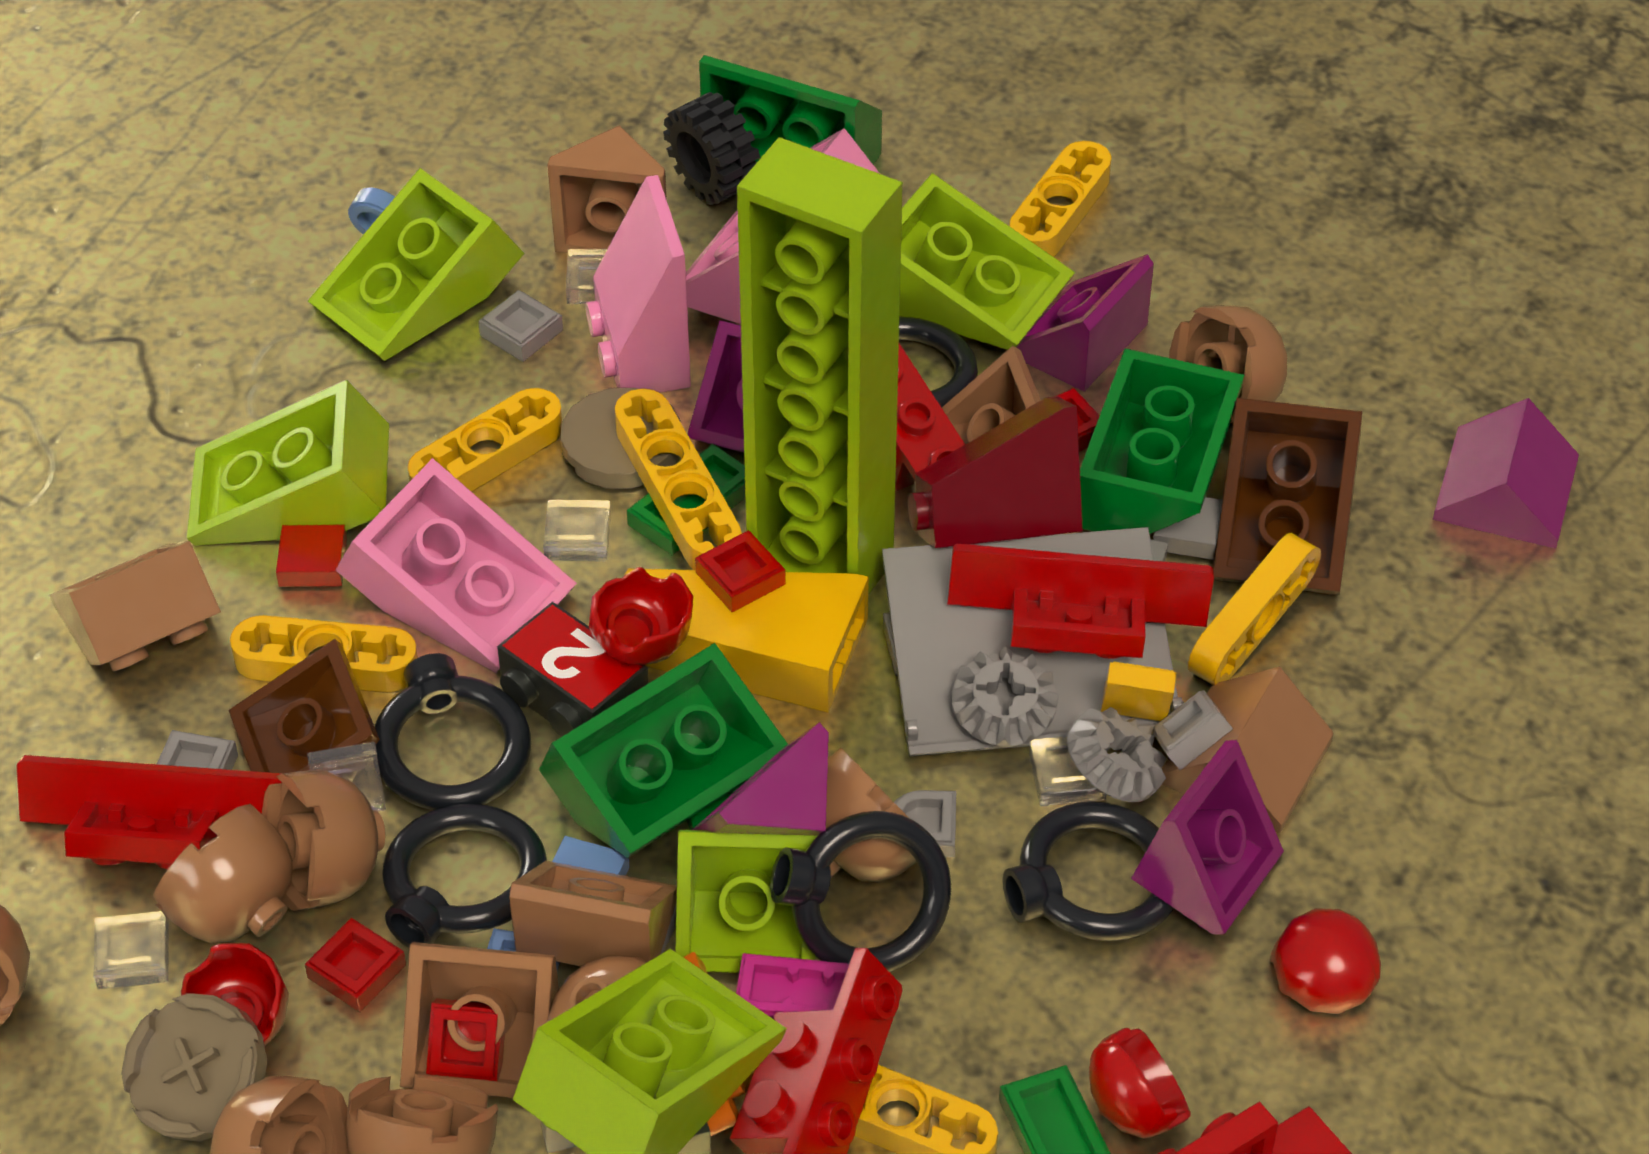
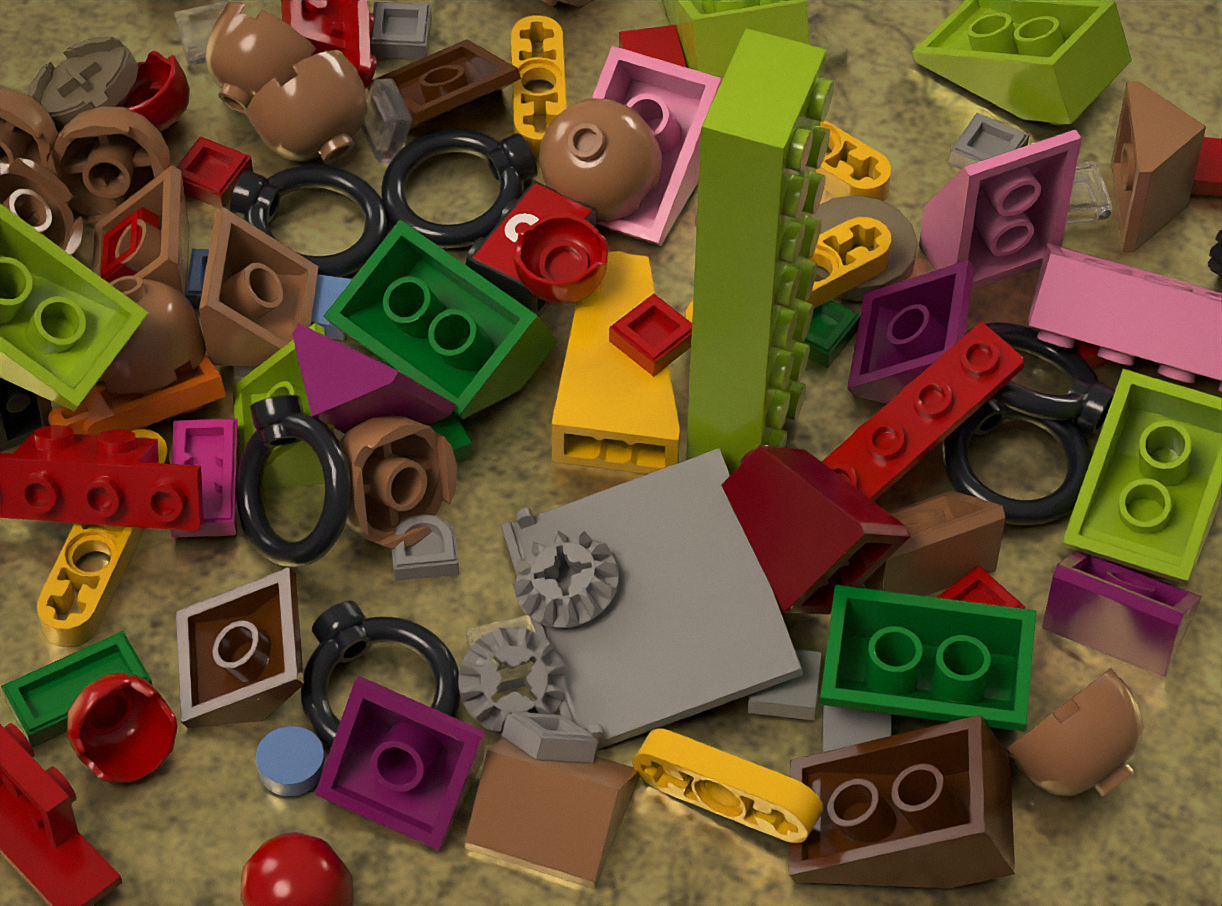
camera: 80 degrees right, 5 degrees up
red bracket [948,544,1214,659] -> none
yellow tile [1101,661,1177,721] -> none
none -> medium nougat cylinder [47,106,170,227]
none -> reddish brown slope [176,567,304,728]
none -> medium blue tile [256,726,325,796]
none -> medium nougat cylinder [539,98,662,222]

